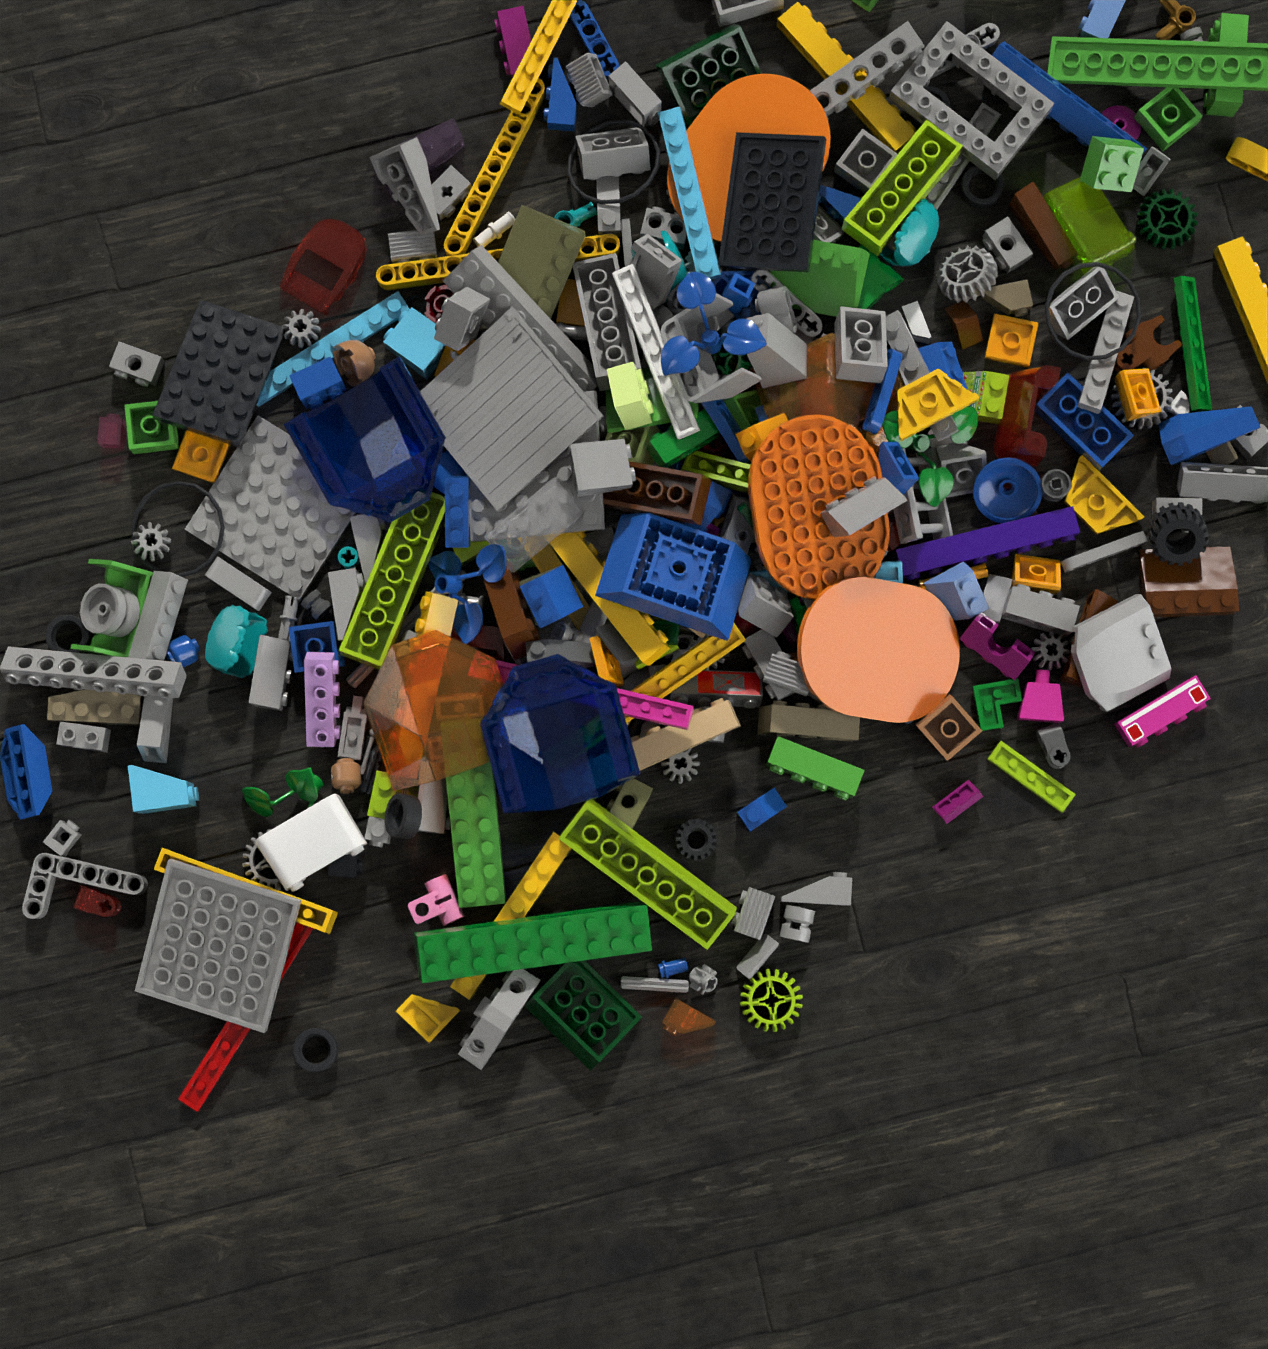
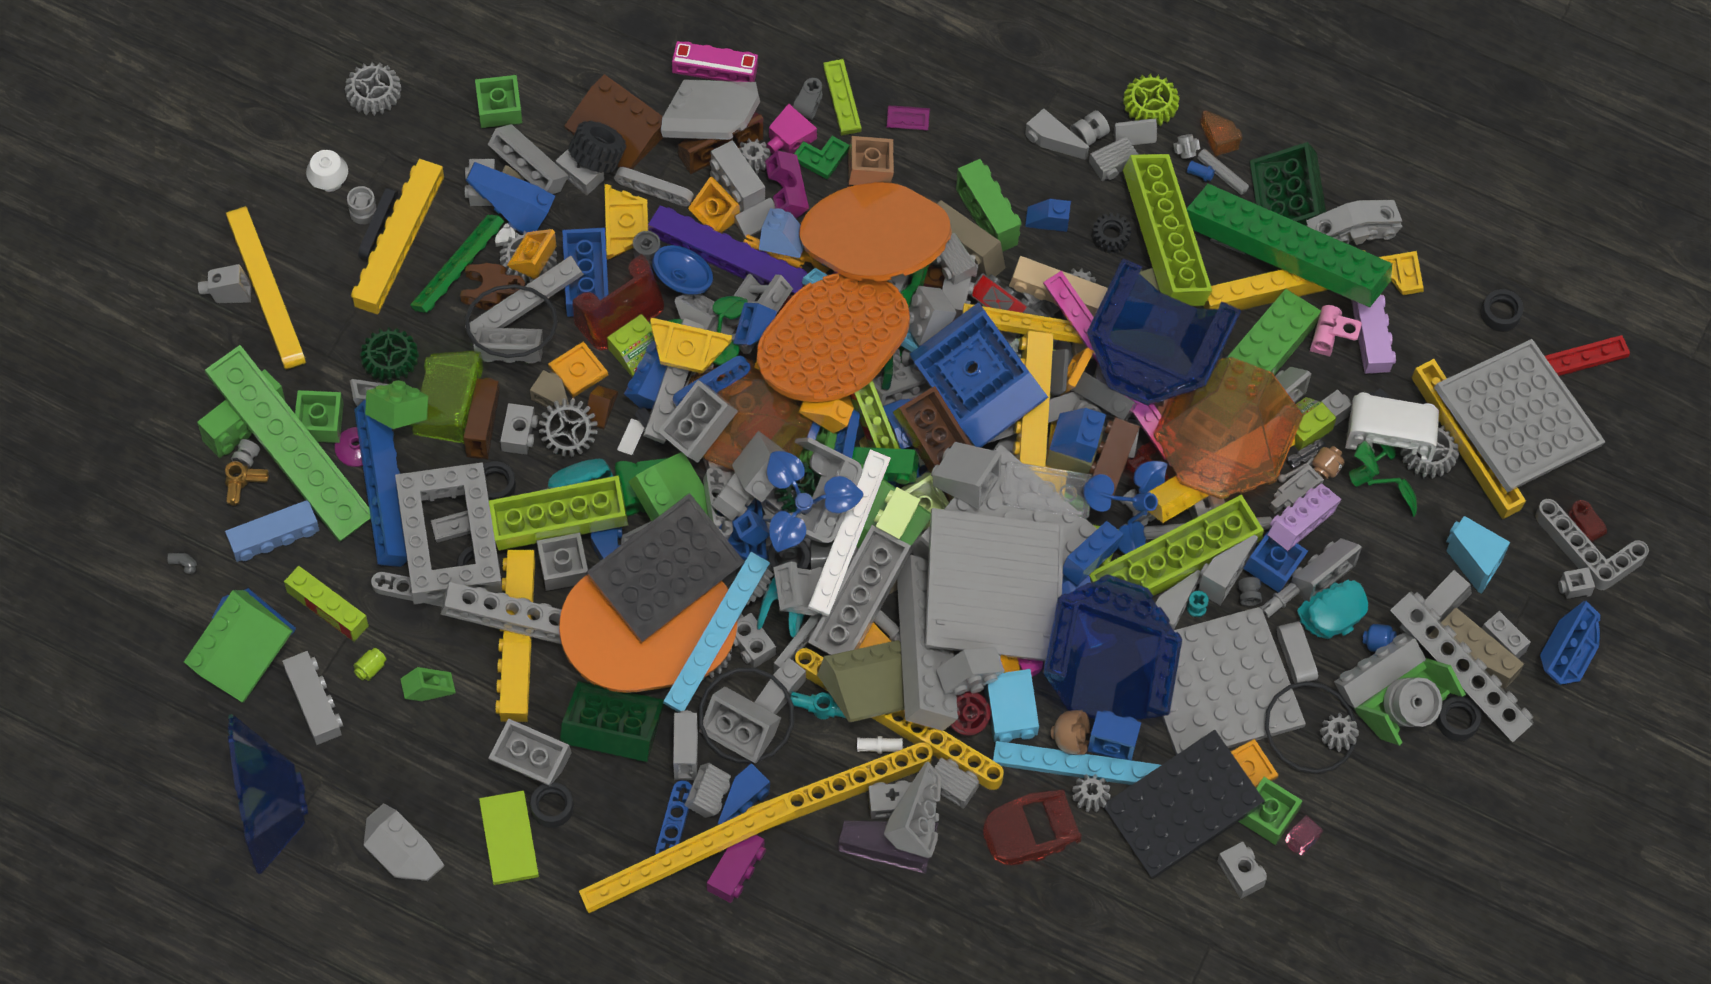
camera: 145 degrees left, 20 degrees down
black tyre [385,793,422,839] -> none
light grey slope [820,476,907,537] -> none
none -> lavender brick [1351,294,1396,374]

